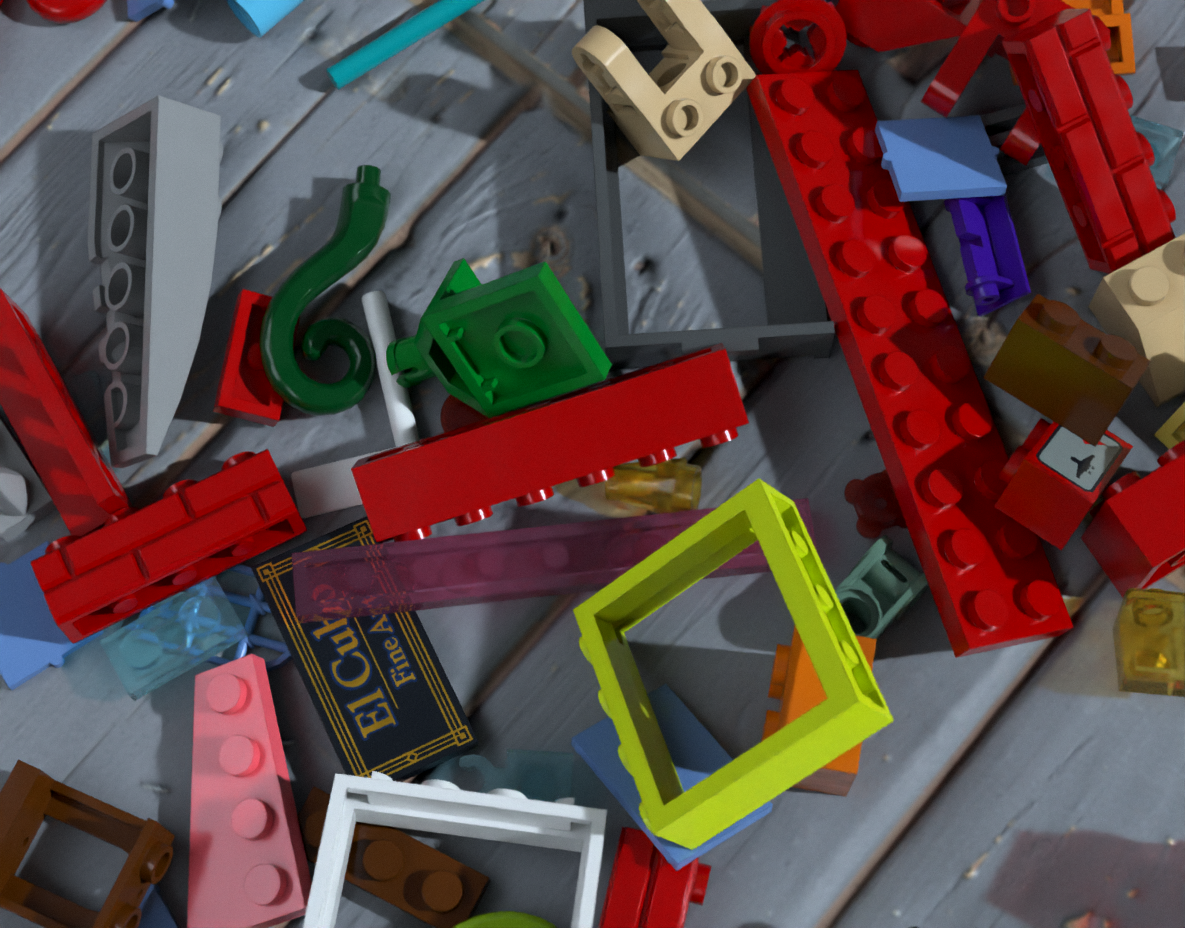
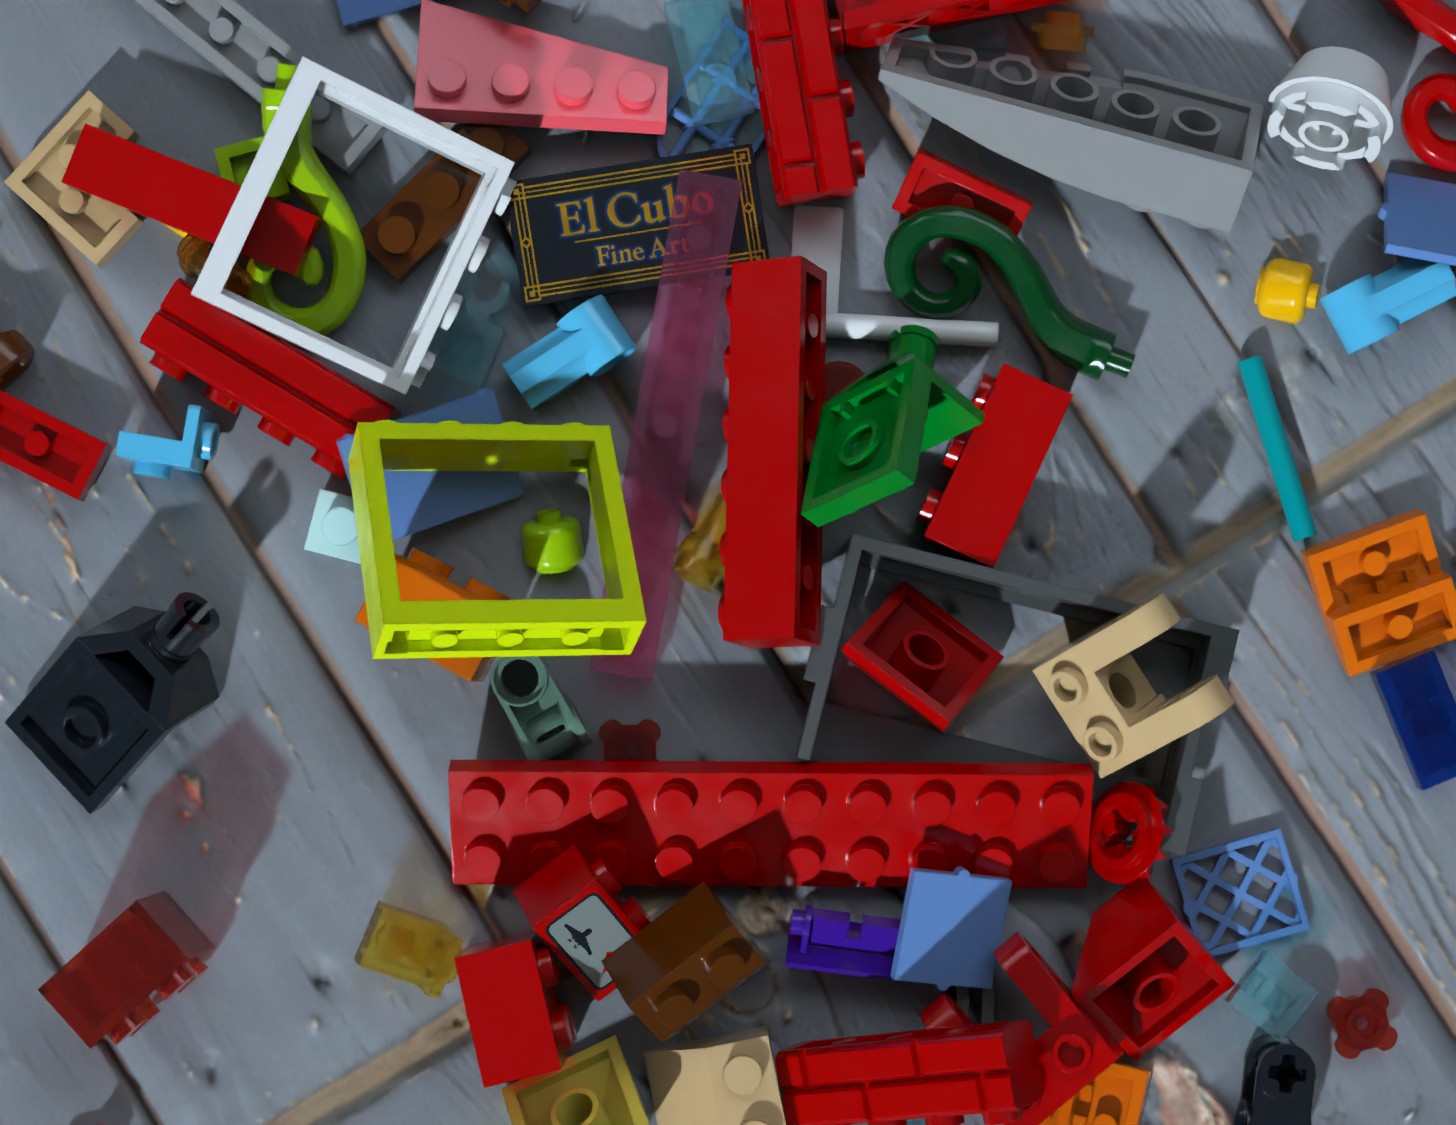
camera: 105 degrees right, 15 degrees up
none -> light aqua plate [304,489,361,564]
none -> medium azure piece [502,295,637,411]
none -> lime piece [520,508,584,574]
none -> red slope [841,580,1004,735]
none -> red brick [915,363,1073,568]
none -> clear orange plate [1031,10,1095,52]
none -> yellow piece [1254,258,1321,324]
none -> white cone [1267,46,1393,170]

